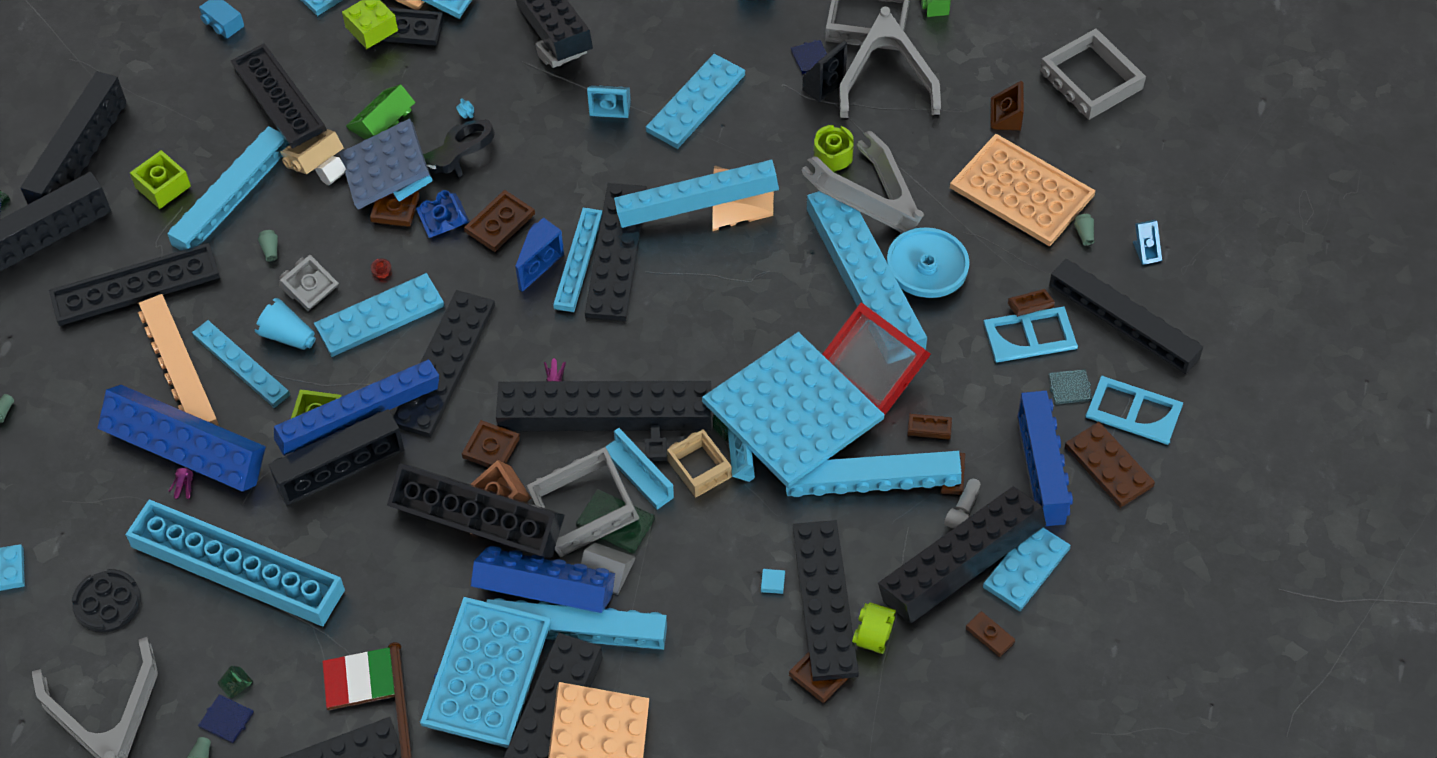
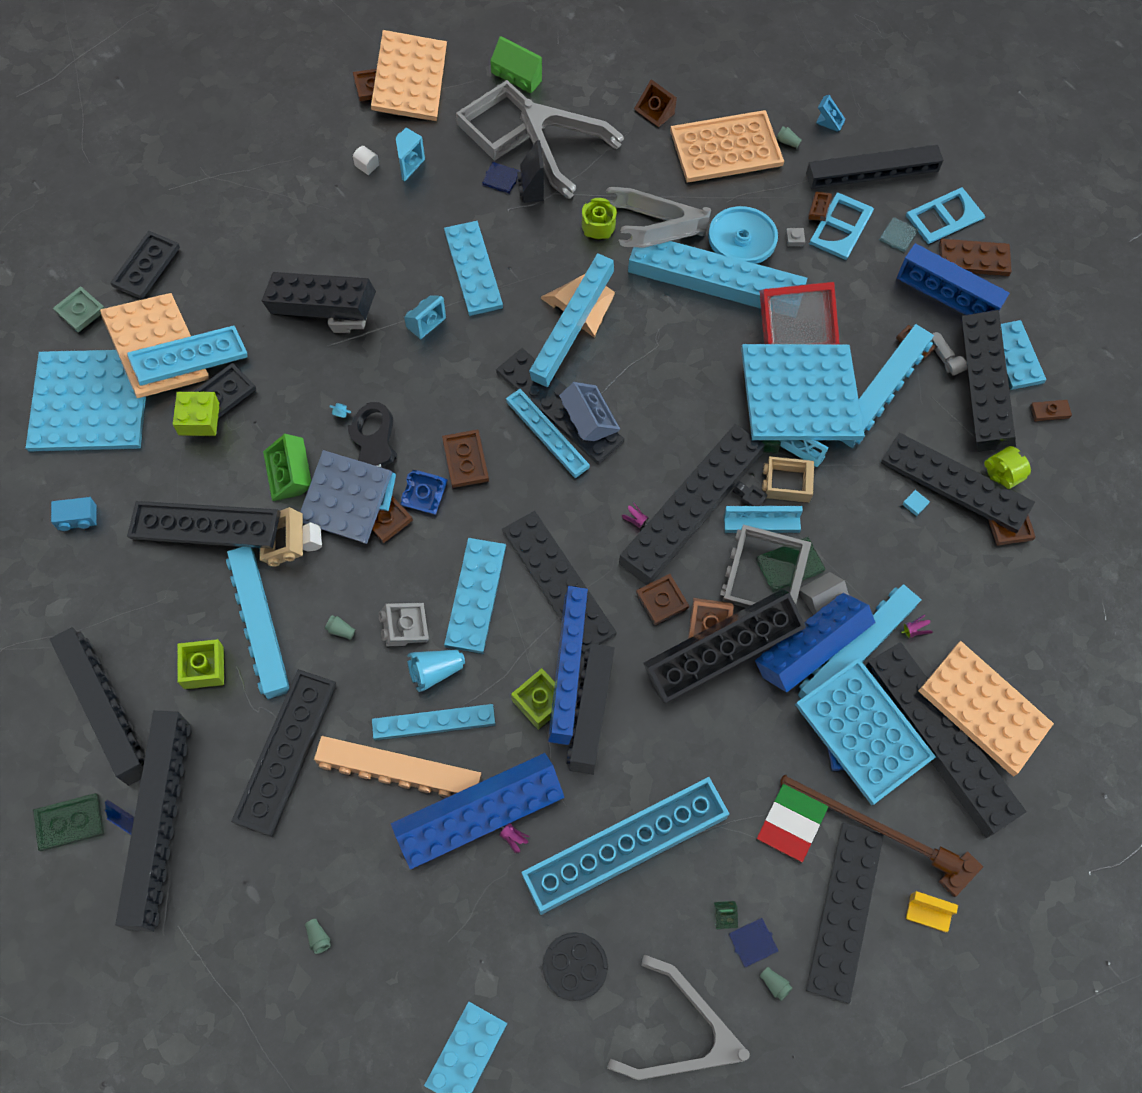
camera: 55 degrees left, 10 degrees up
clear red plate [371,259,391,278] -> none
blue slope [515,218,564,292] -> none
reddish brown plate [907,413,952,439] -> none
light grey window [1040,28,1146,120] -> none
none -> sand blue slope [559,382,620,441]
none -> light grey plate [785,228,805,247]
none -> flat silver piece [901,614,933,638]

